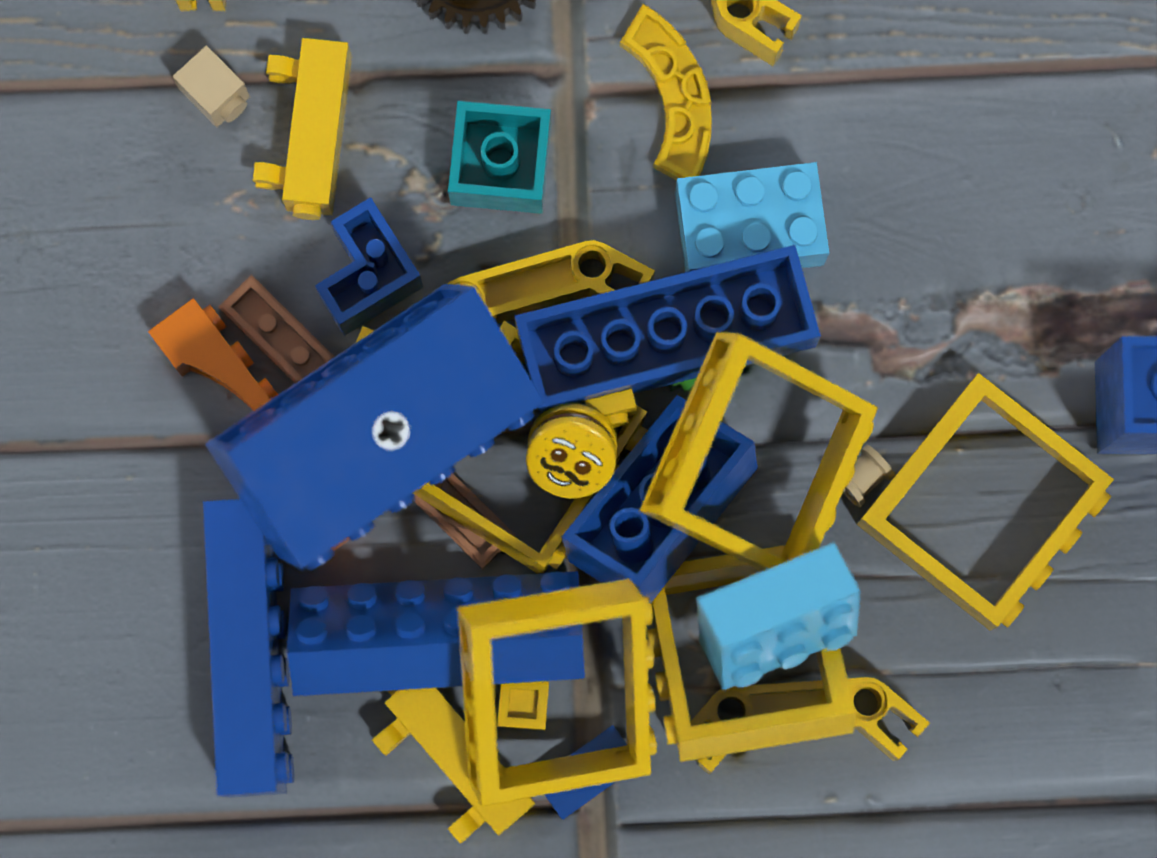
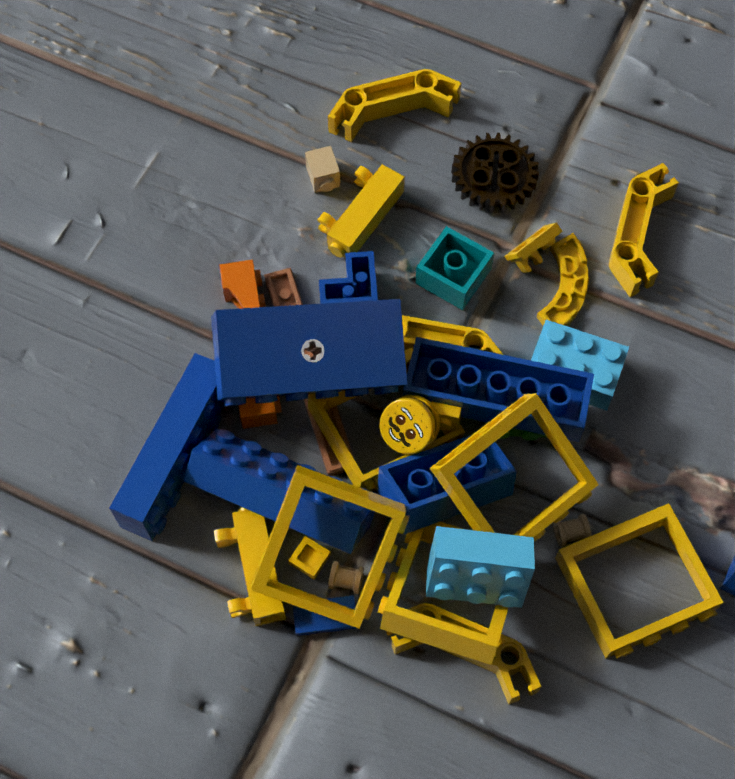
camera: 30 degrees right, 15 degrees down
none -> tan bush [328,561,365,595]
none -> yellow plate [504,222,563,273]

